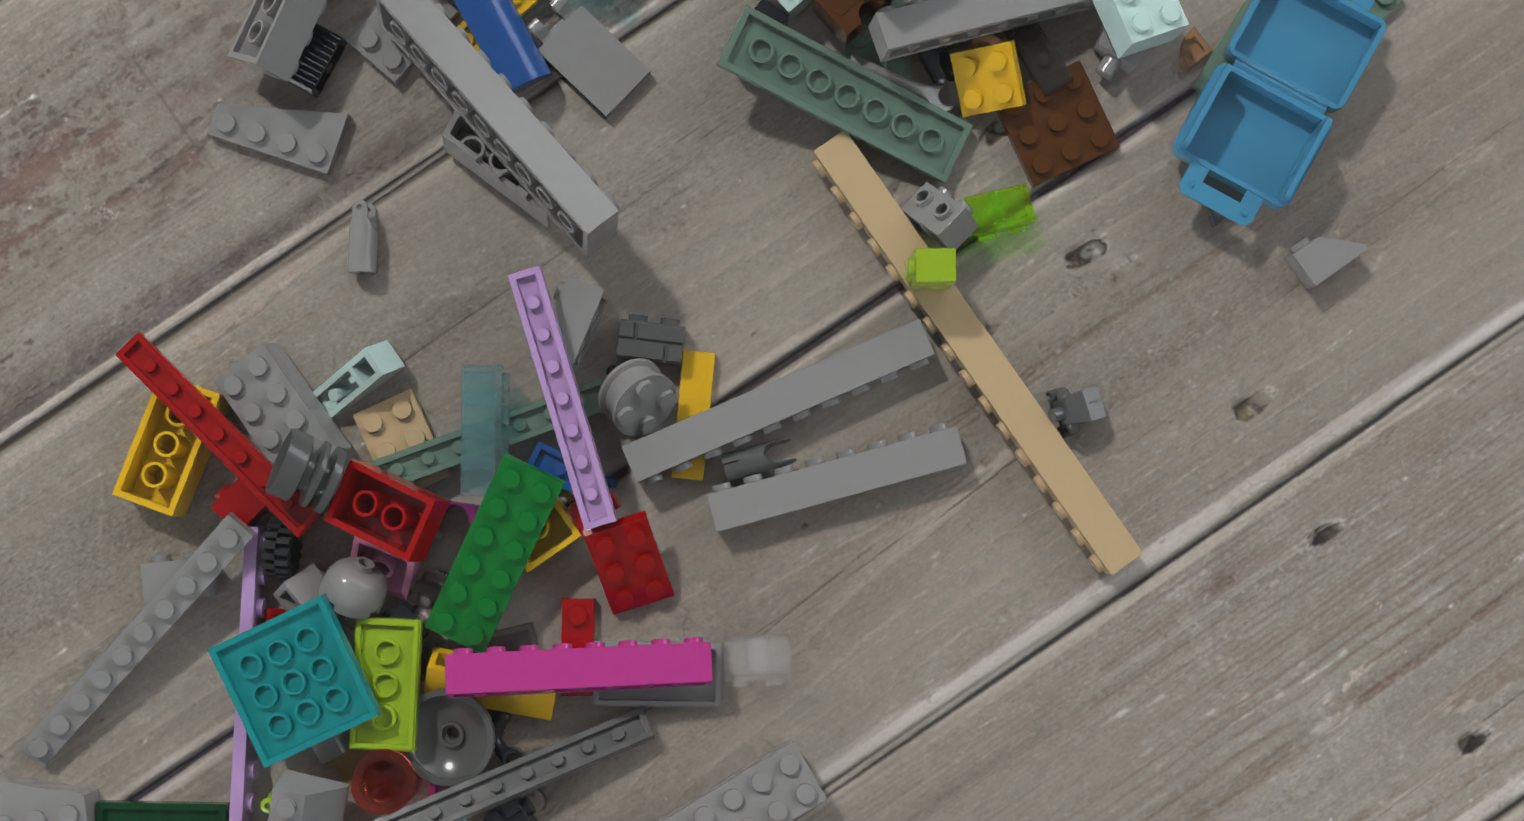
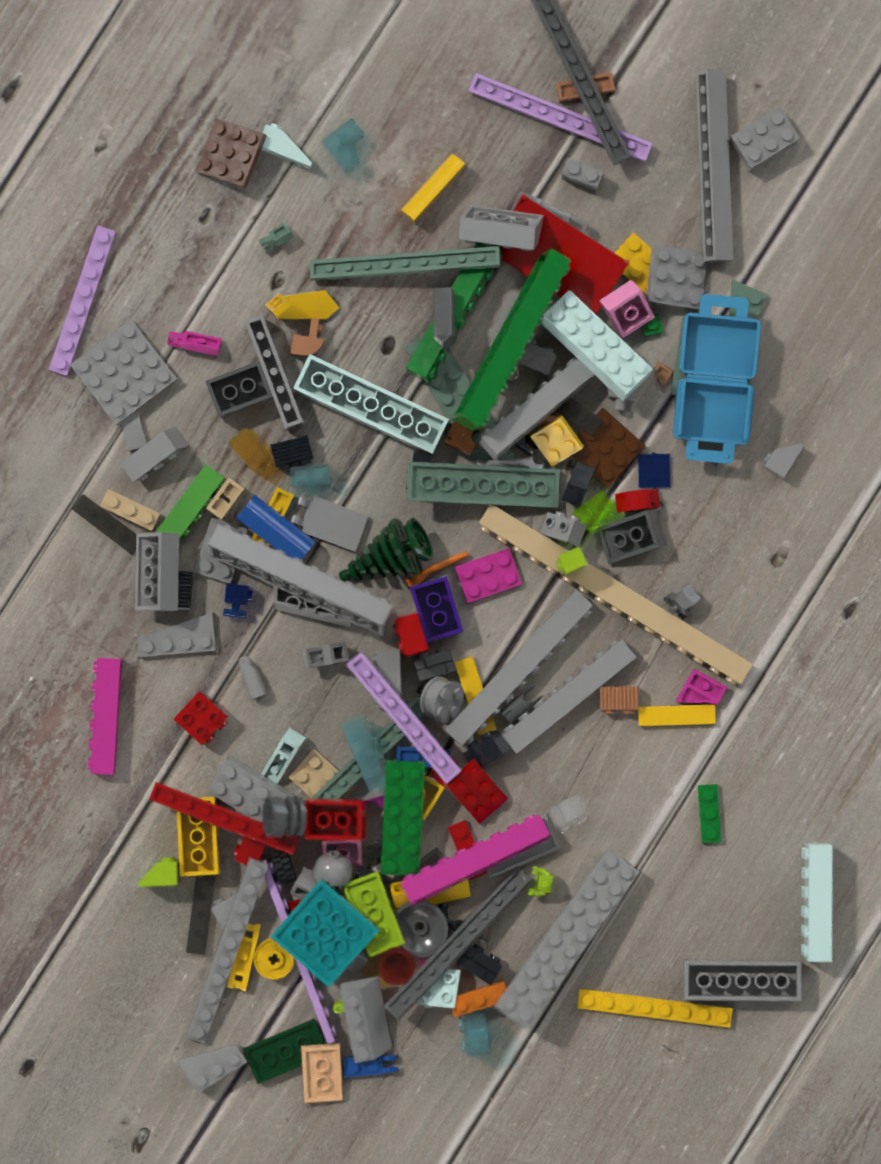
camera: 25 degrees left, 0 degrees up
none -> dark pink brick [87,658,122,775]
none -> lime slope [138,857,180,887]
none -> red brick [174,691,229,745]
none -> clear smoke tile [186,876,216,955]
none -> clear blue brick [223,583,253,619]
none -> yellow plate [227,923,261,992]
none -> yellow wheel [254,938,294,980]
none -> light grey brick [302,642,349,669]
none -> dark green plant [339,518,434,582]
none -> red brick [392,612,428,657]
none -> orange piece [405,551,469,587]
none -> dark purple brick [410,576,463,643]
none -> dark pink plate [455,548,522,603]
none -> black brick [463,730,511,768]
none -> lime piece [528,866,556,897]
none -> black slope [562,461,595,507]
none -> dark grey slope [597,509,668,564]
none -> nougat brick [599,686,639,714]
none -> red brick [615,489,661,513]
none -> clear blue piece [638,452,671,489]
none -> yellow tile [638,704,716,726]
none -> dark pink wing [675,668,727,704]
none -> green plate [697,784,721,843]

